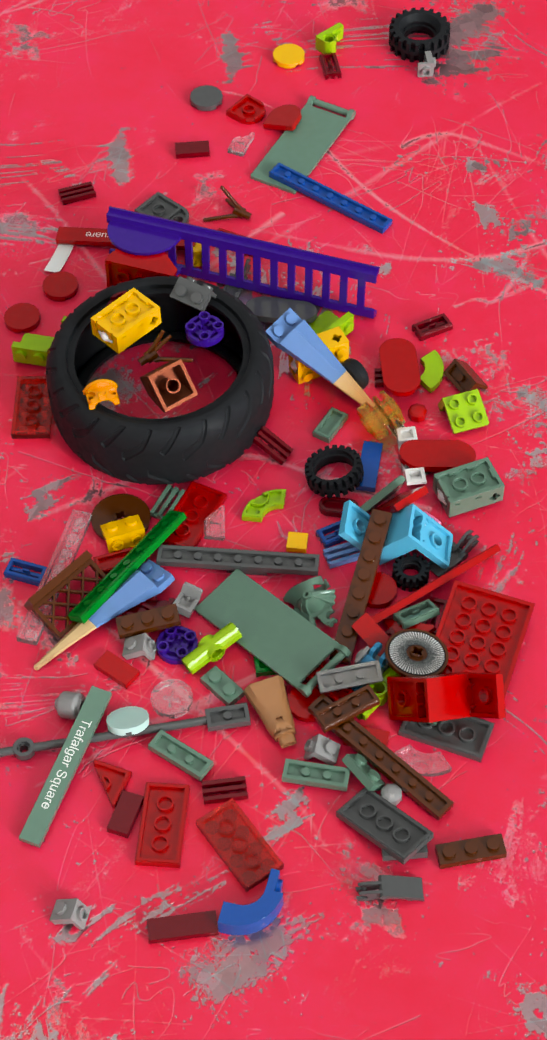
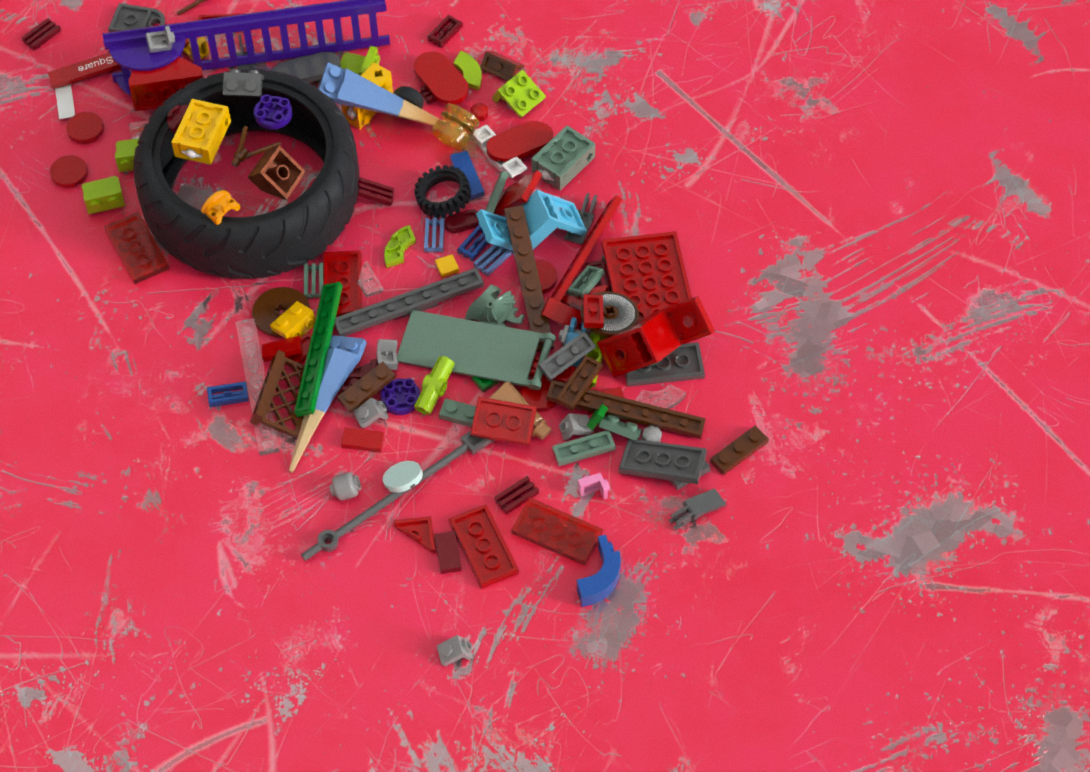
camera: 30 degrees left, 5 degrees up
sand green tile [19,686,112,848] -> none
dark red tile [147,910,218,944] -> none
sand green plate [148,730,214,782] -> none
clear tile [150,679,193,718] -> none
sand green tile [312,407,348,444] -> none
black tyre [392,553,430,592] -> none
none -> light grey bracket [146,26,175,53]
none -> red tile [262,336,302,362]
none -> medium blue tile [424,218,444,252]
none -> red tile [470,396,537,446]
none -> bright pink bracket [578,473,610,499]
none -> red plate [583,294,604,329]
none -> green tile [587,404,608,430]

